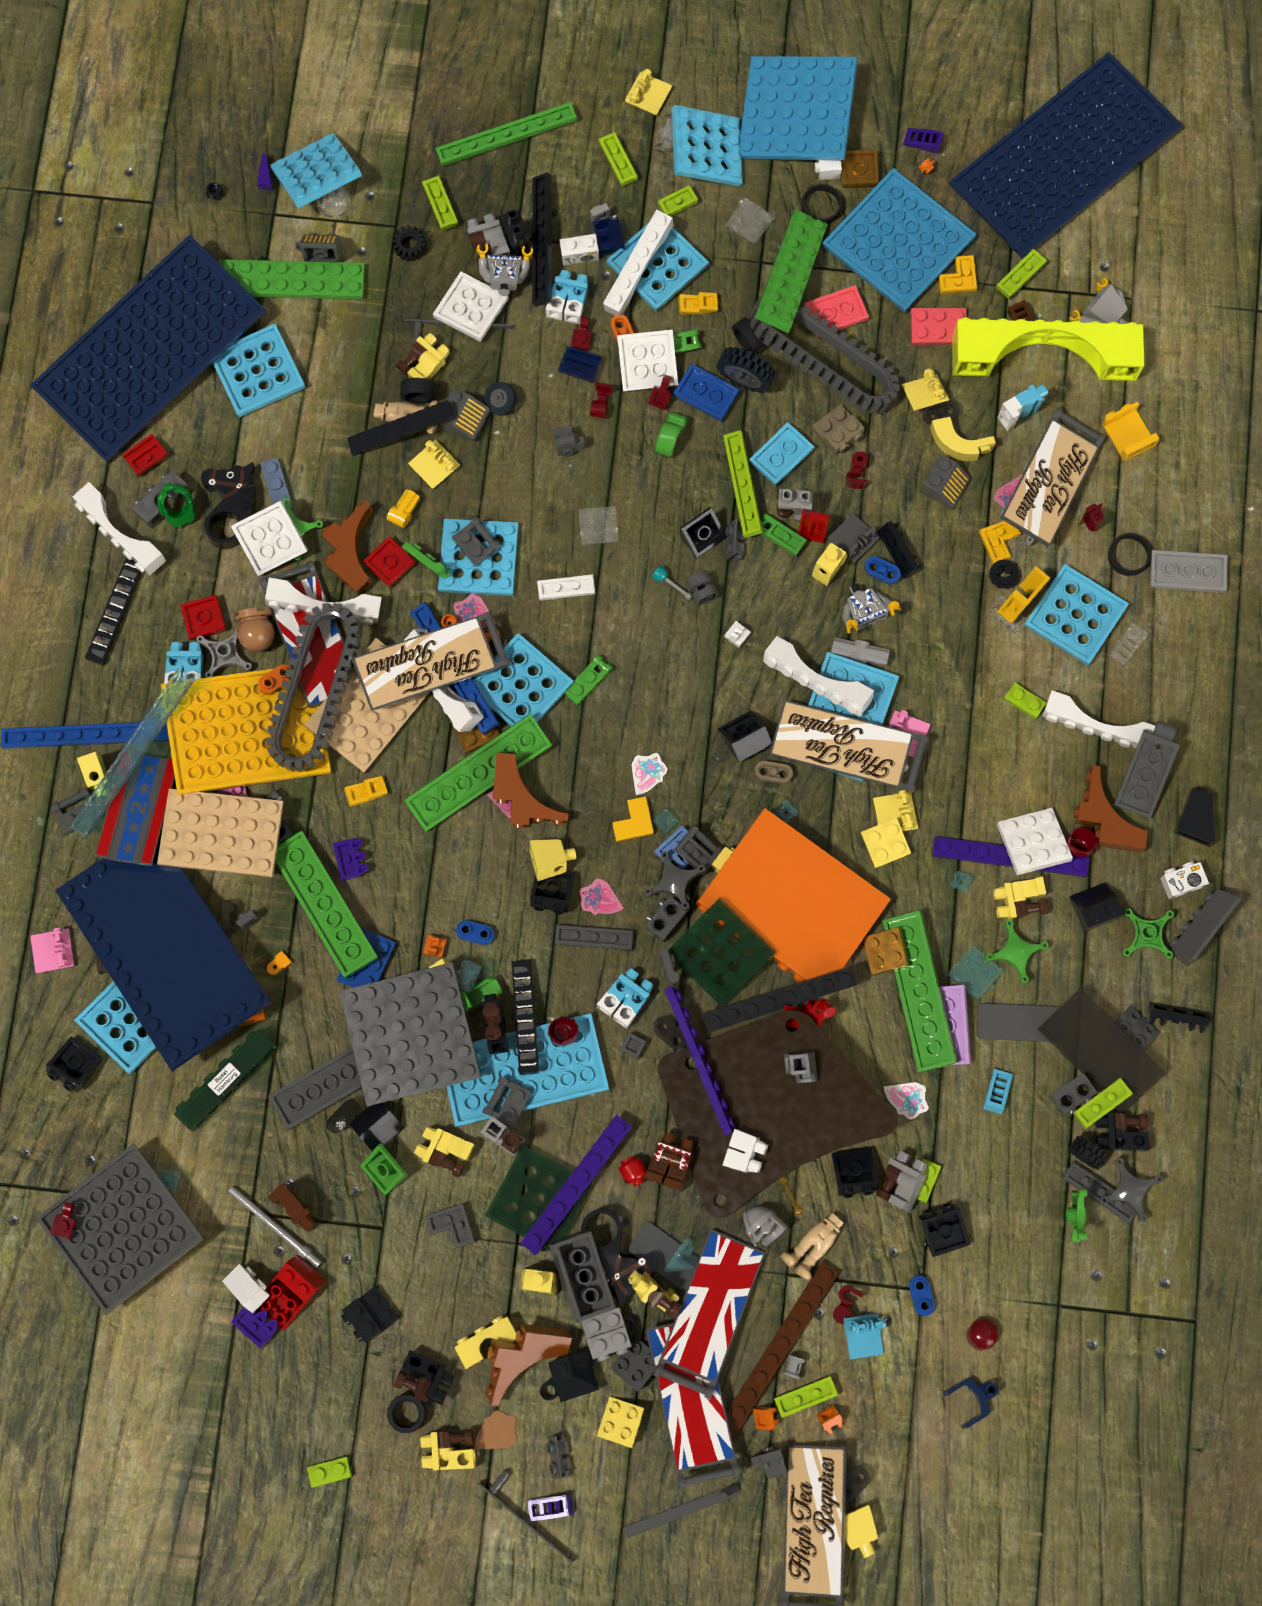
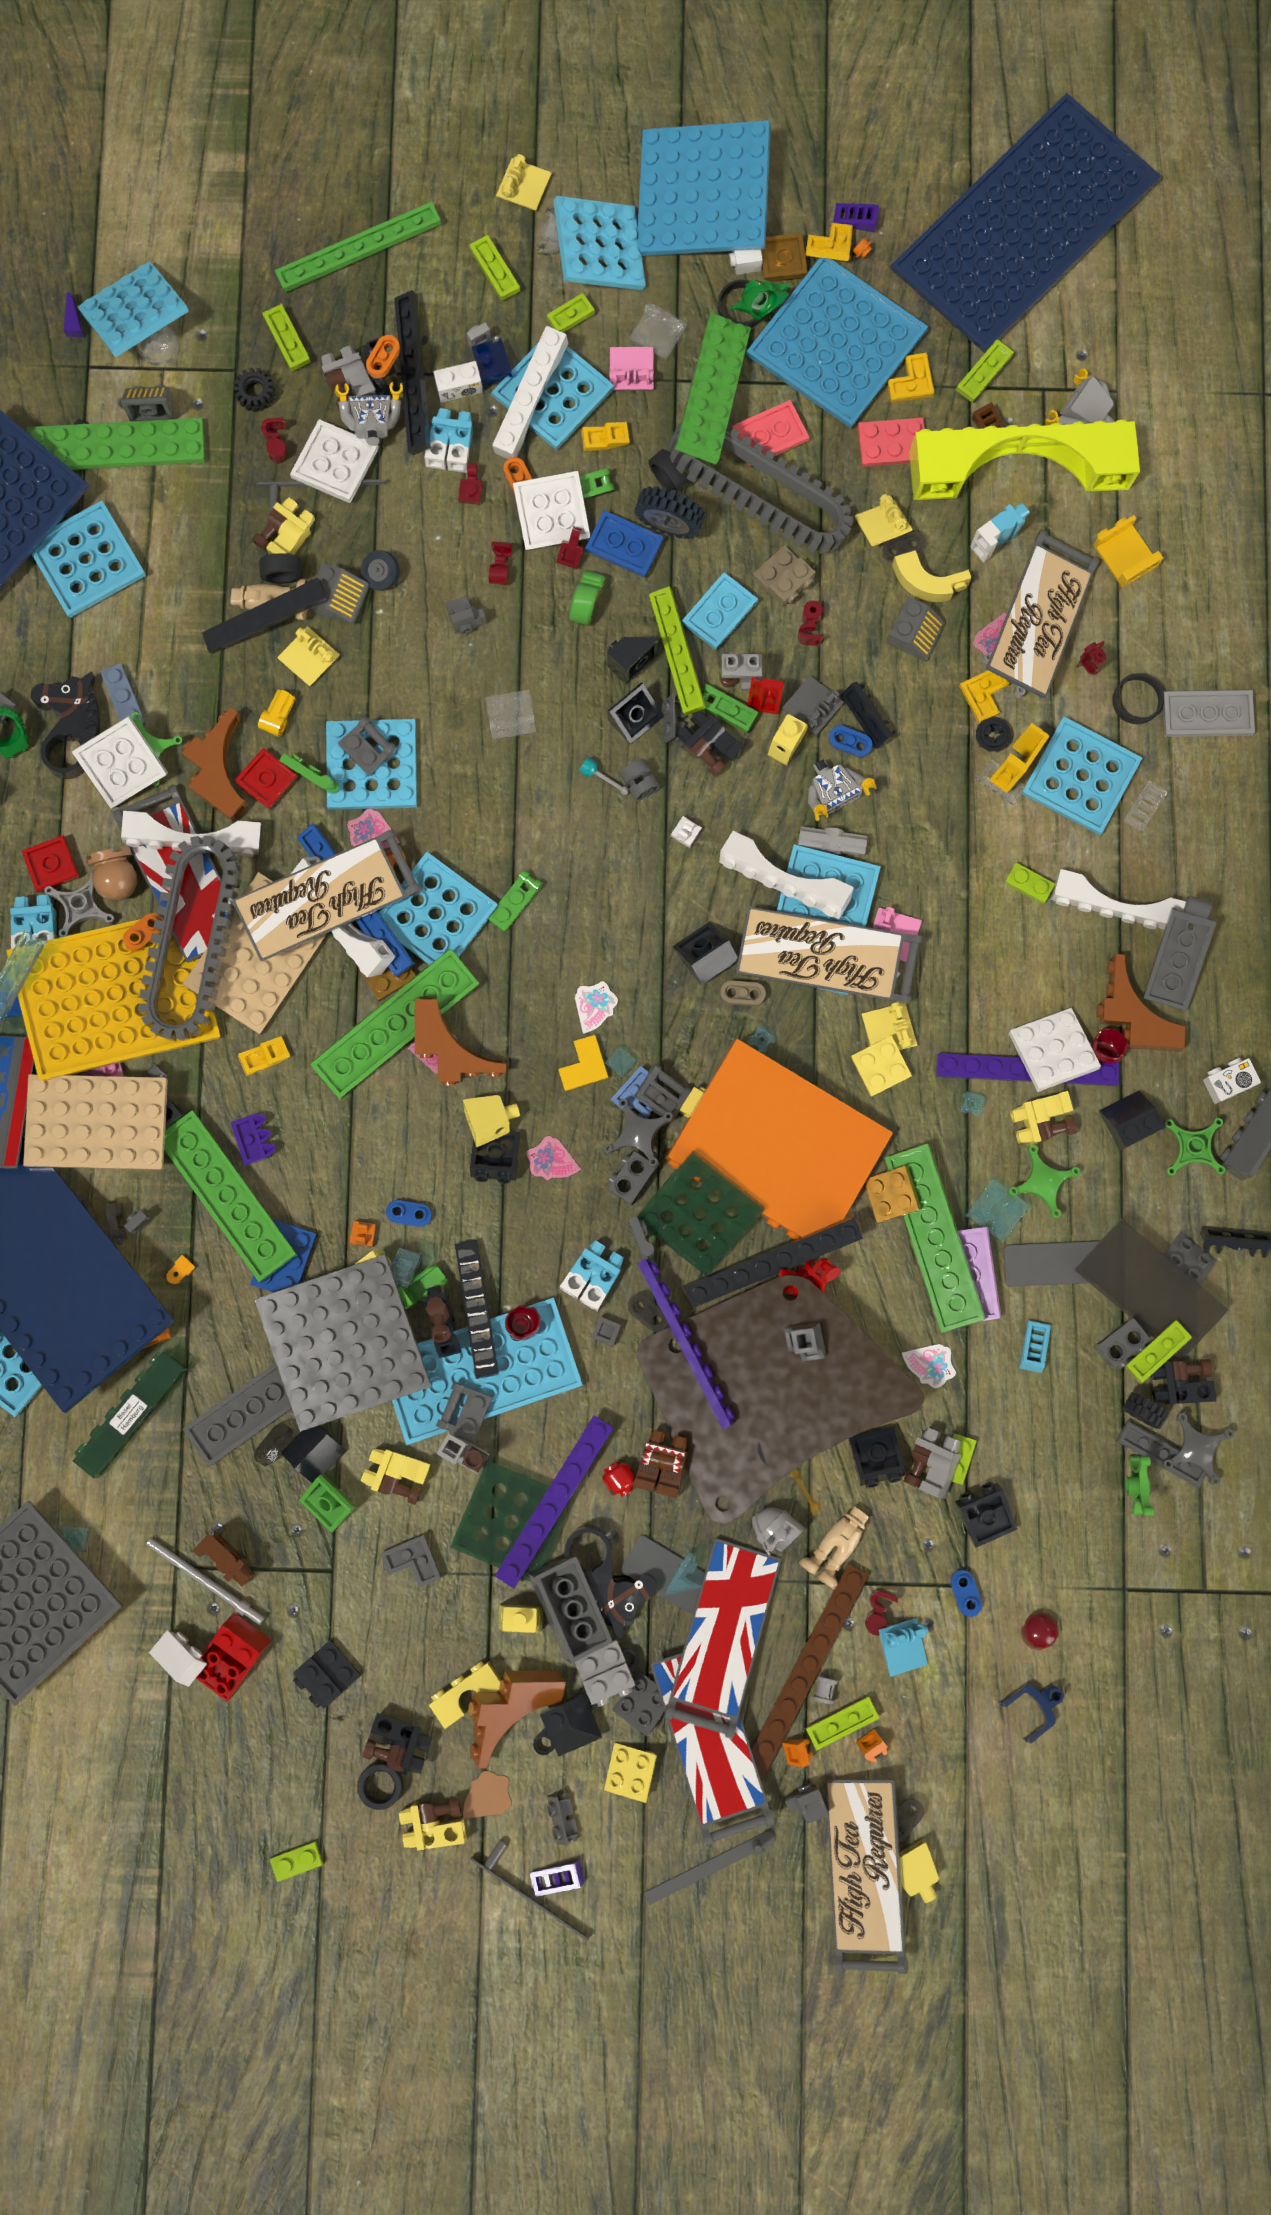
camera: 10 degrees left, 5 degrees up
black plate [205,182,223,200] -> none
dark purple plate [231,1307,277,1349] -> none
orange plate [440,614,458,628] -> none
white tile [537,574,595,601] -> none
dark grey tile [554,925,633,951] -> none
clear blue plate [558,346,602,383] -> none
light yellow hips [628,1270,681,1318] -> none
white hips [723,1129,768,1173] -> none
black slope [1174,787,1215,847] -> none
none -> dark red leg [261,418,288,464]
none -> orange plate [366,335,400,378]
none -> black slope [607,637,658,685]
none -> bright pink hinge [610,347,653,390]
none -> black hips [676,710,745,776]
none -> green hair [729,279,791,321]
none -> yellow tile [806,223,853,261]

